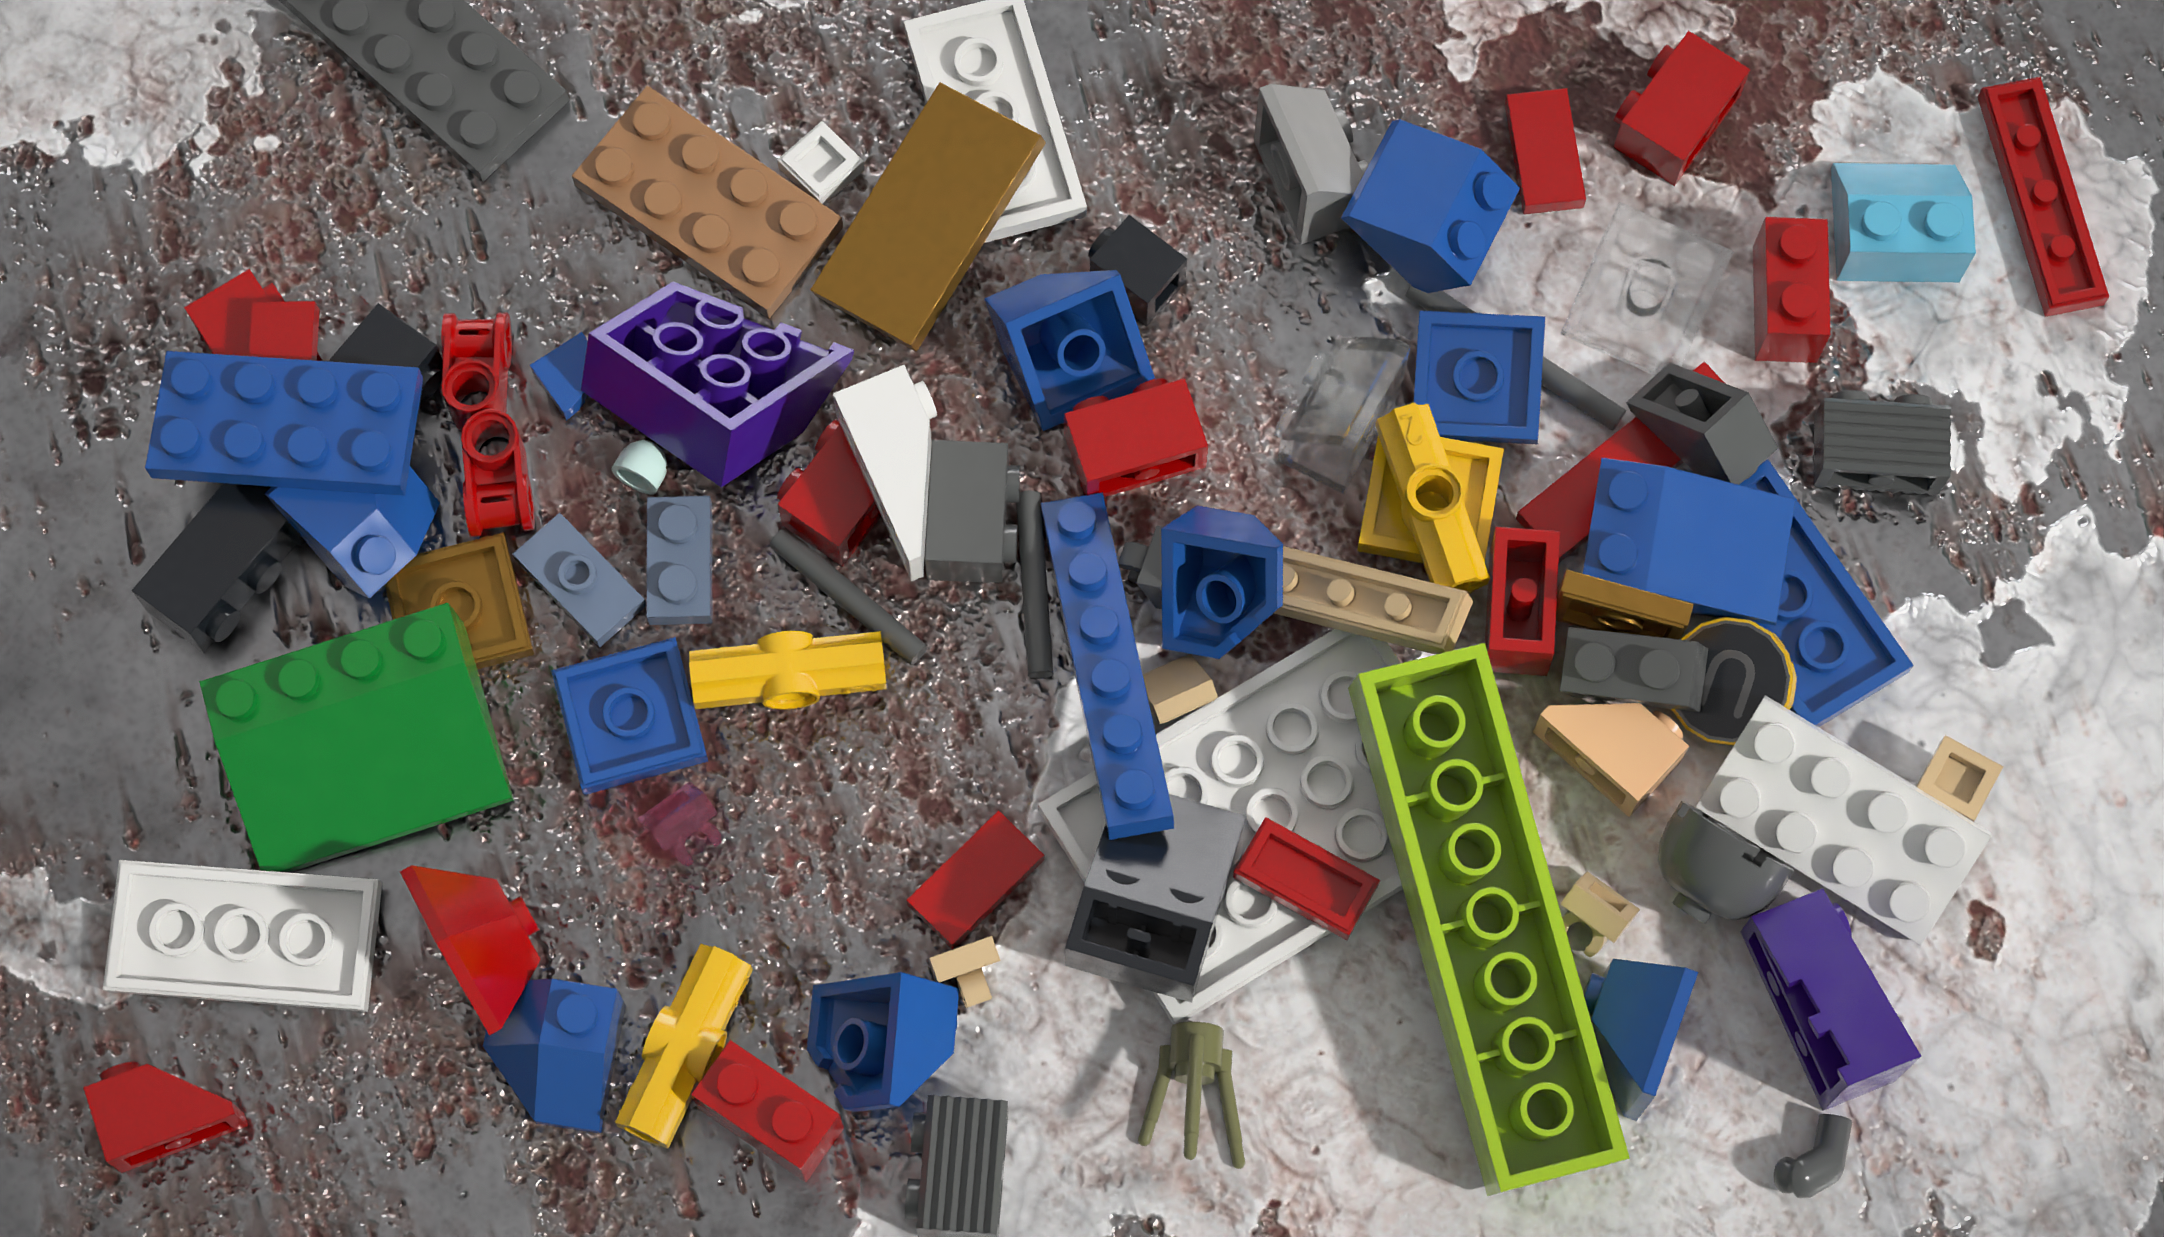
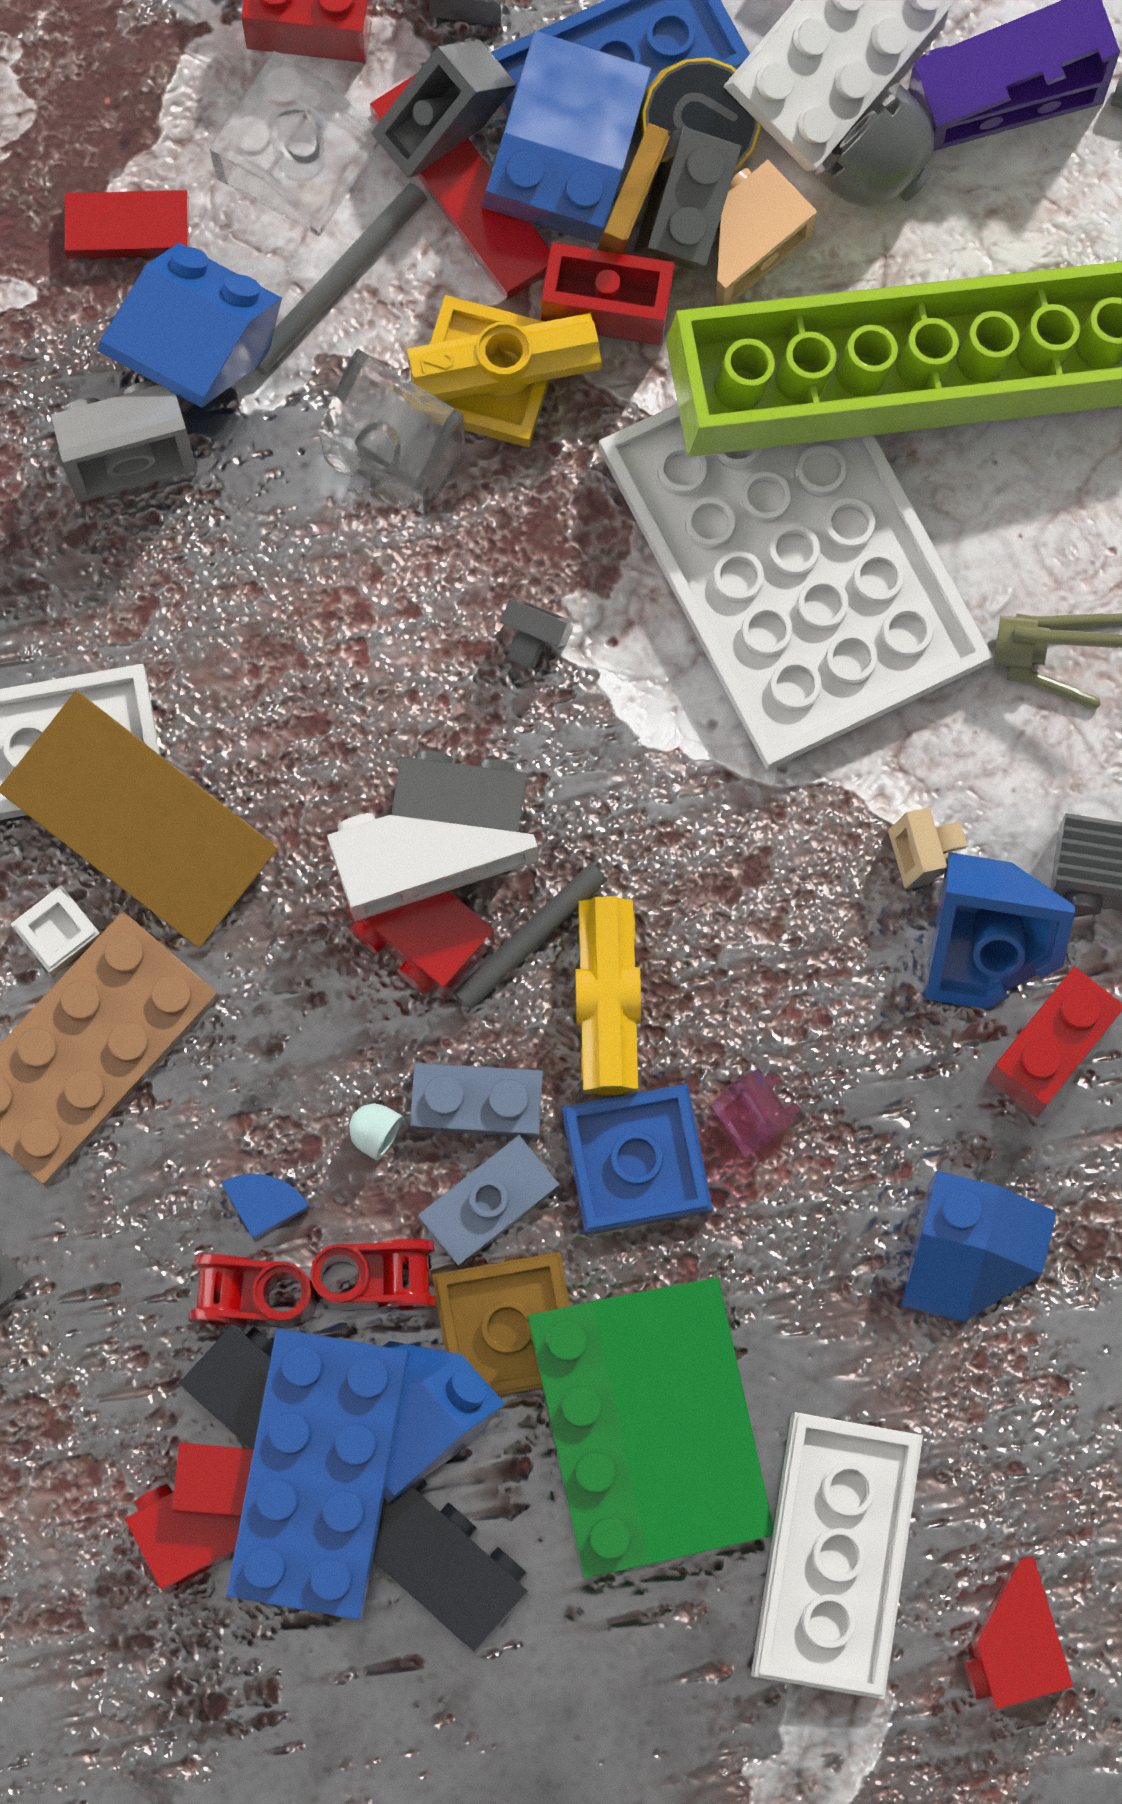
camera: 85 degrees left, 5 degrees up
red slope [400,865,541,1035] -> none
dark purple wedge [581,282,854,487] -> none
yellow piece [615,943,753,1149] -> none
red tile [906,810,1045,950] -> none
blue slope [984,270,1155,431] -> none
dark grey bar [1016,490,1053,679] -> none
blue plate [1041,492,1174,840] -> none
red brick [1064,378,1208,498] -> none
black slope [1065,794,1246,1003] -> none
black brick [1088,215,1187,327] -> none
tan tile [1143,654,1218,724] -> none
blue slope [1161,506,1283,659] -> none
red tile [1233,817,1380,941] -> none
tan tile [1274,546,1473,655] -> none
blue plate [1414,311,1545,445] -> none
tan tile [1561,871,1640,957] -> none
blue slope [1584,959,1698,1121] -> none
red brick [1614,30,1751,186] -> none

